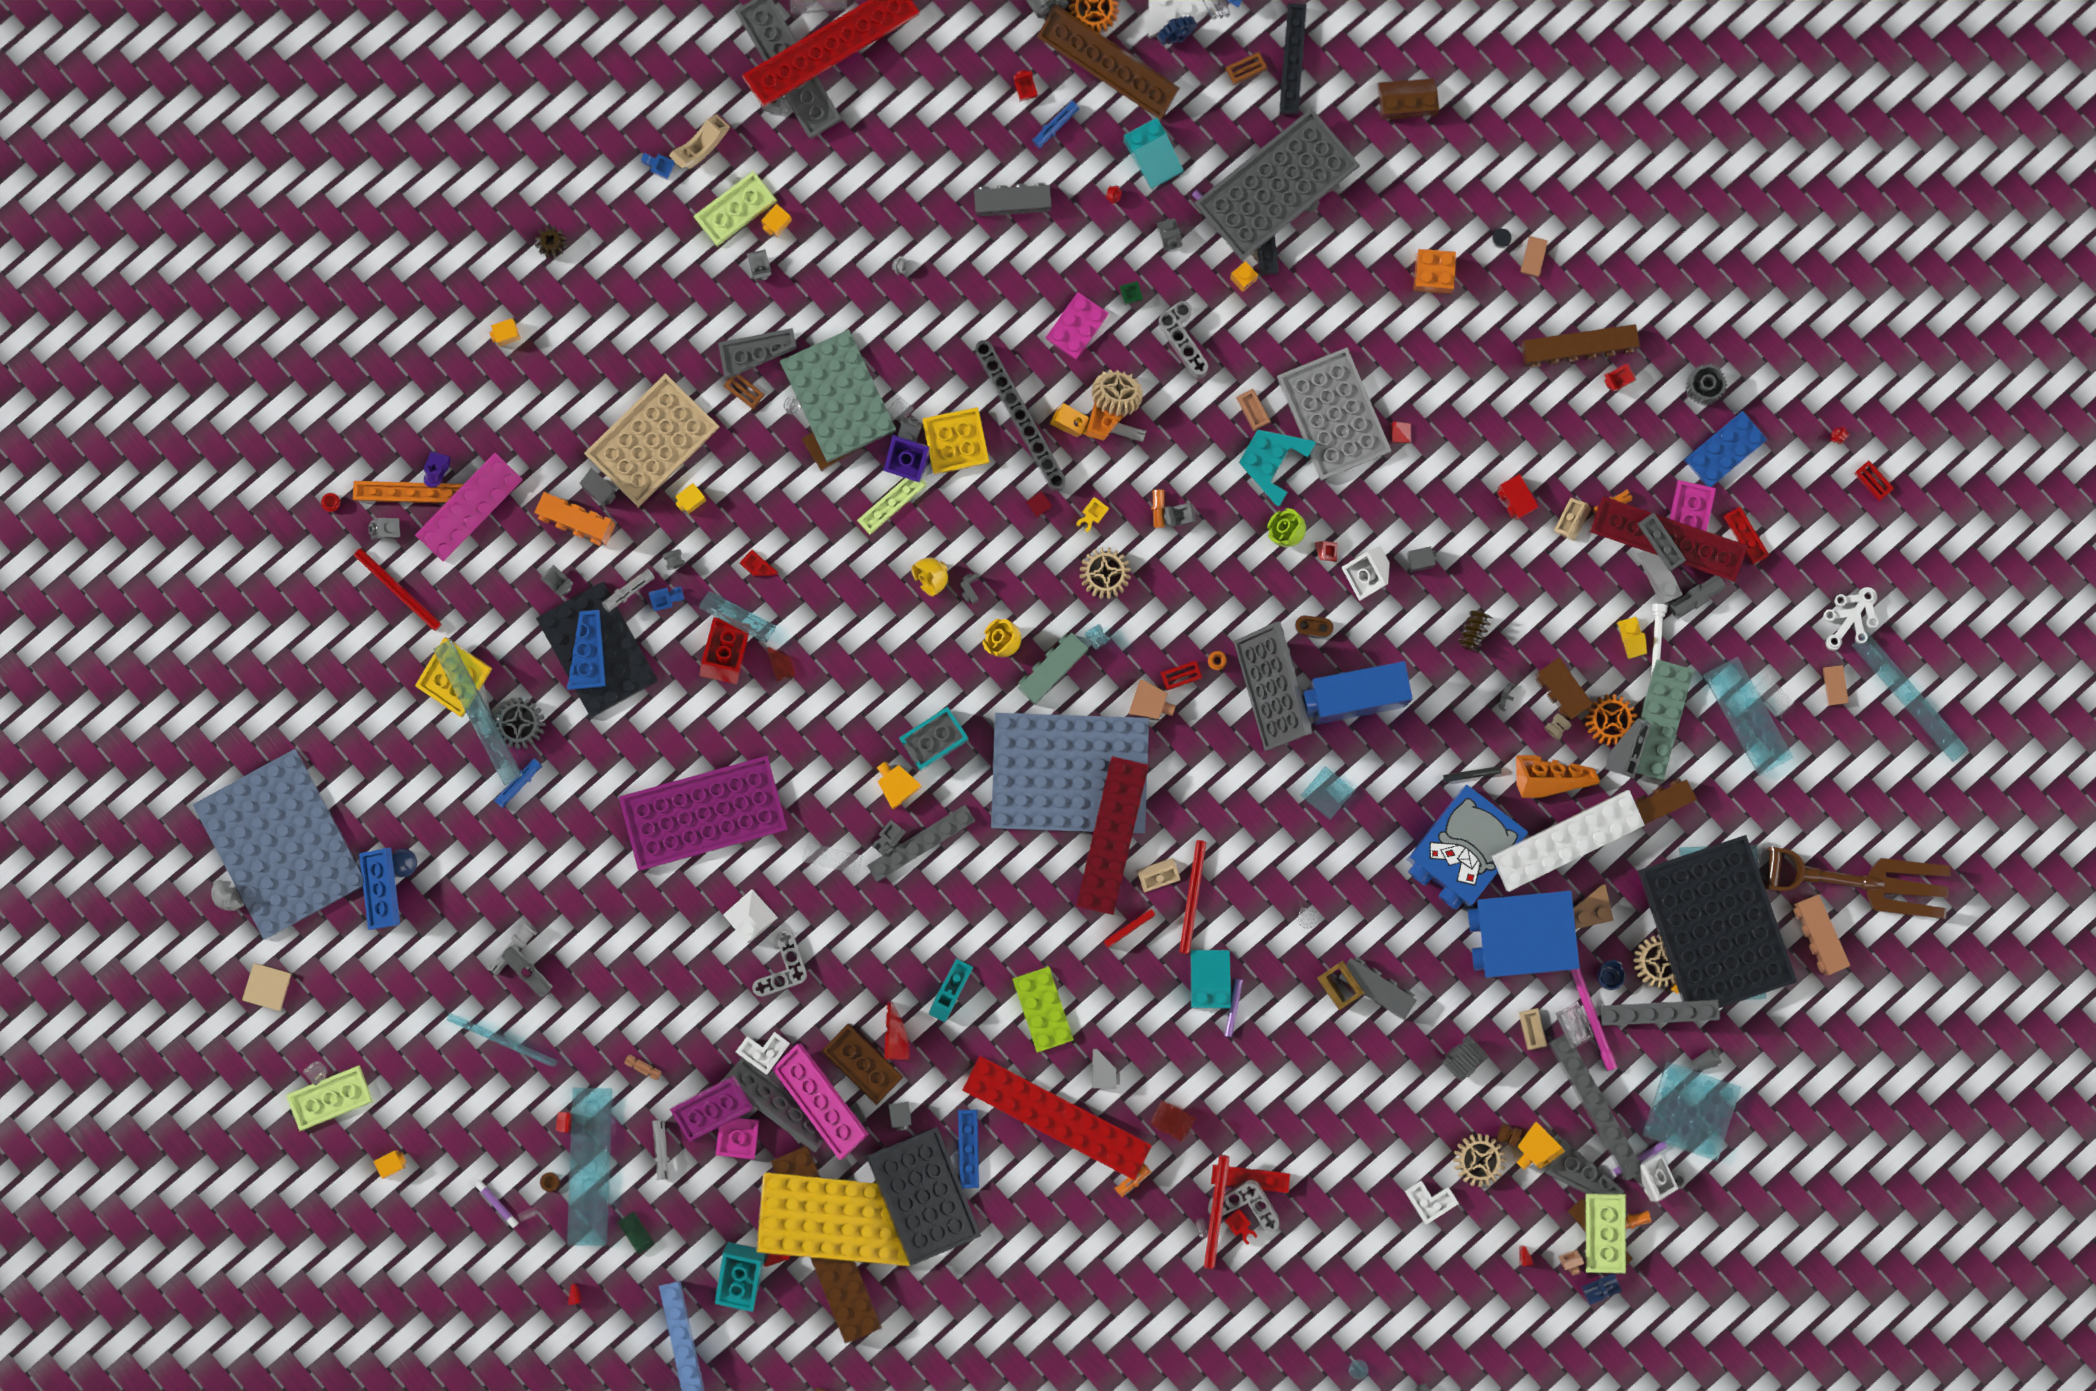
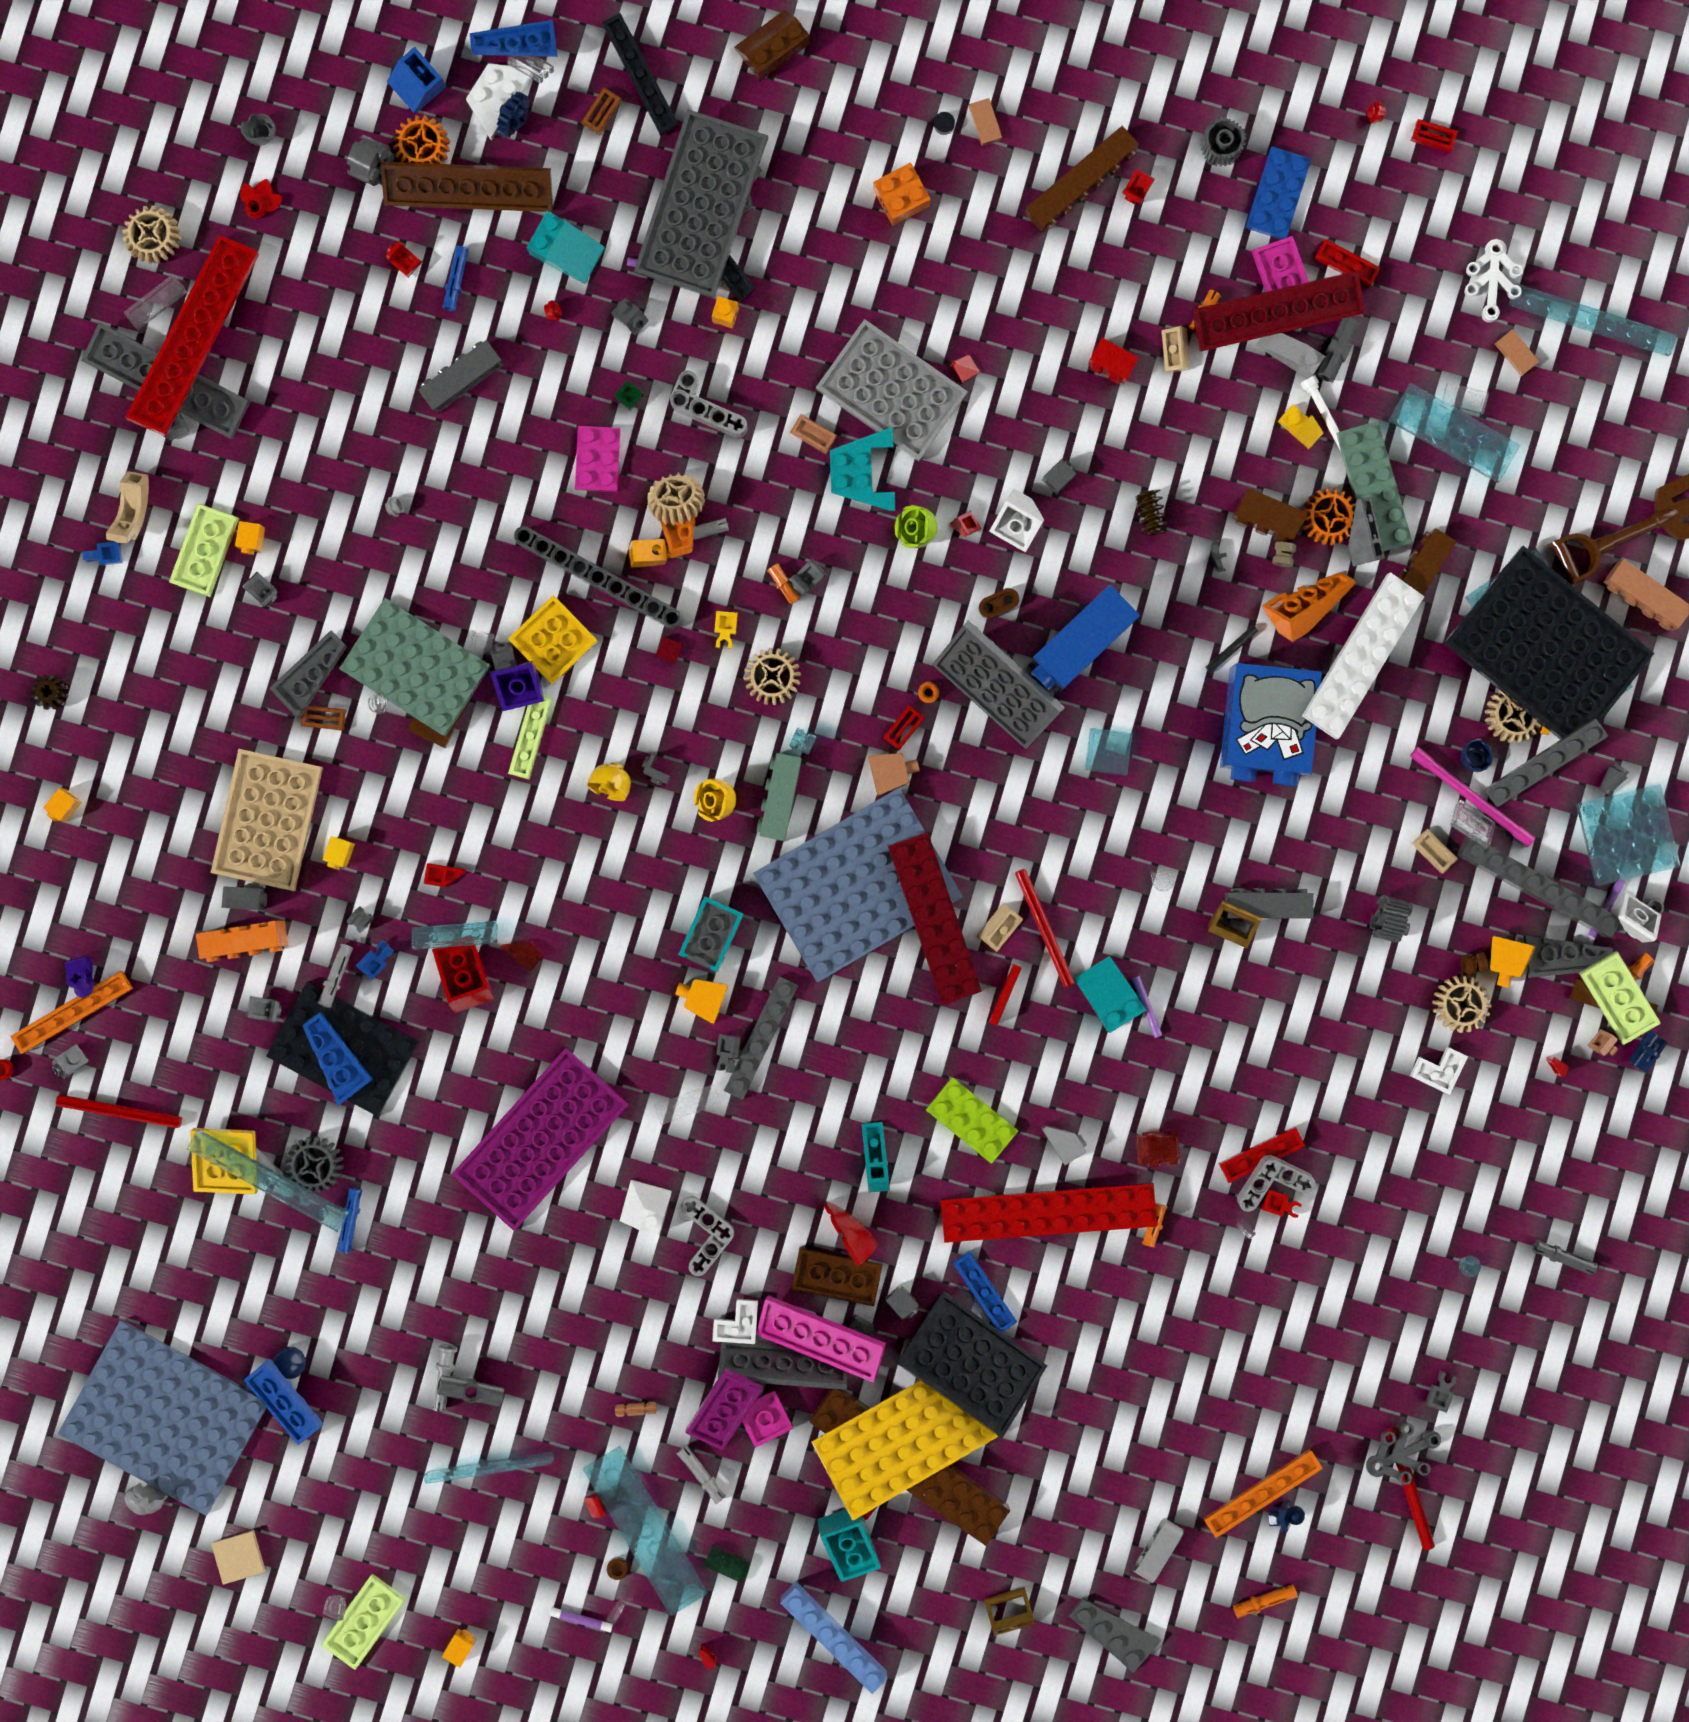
camera: 30 degrees left, 5 degrees up
dark pink plate [415,453,523,562] -> none
red axle [1204,1155,1230,1269] -> none
blue brick [1468,891,1580,978] -> none
medium nougat wing [1573,884,1614,929] -> none
dark grey plate [1637,513,1686,571] -> none

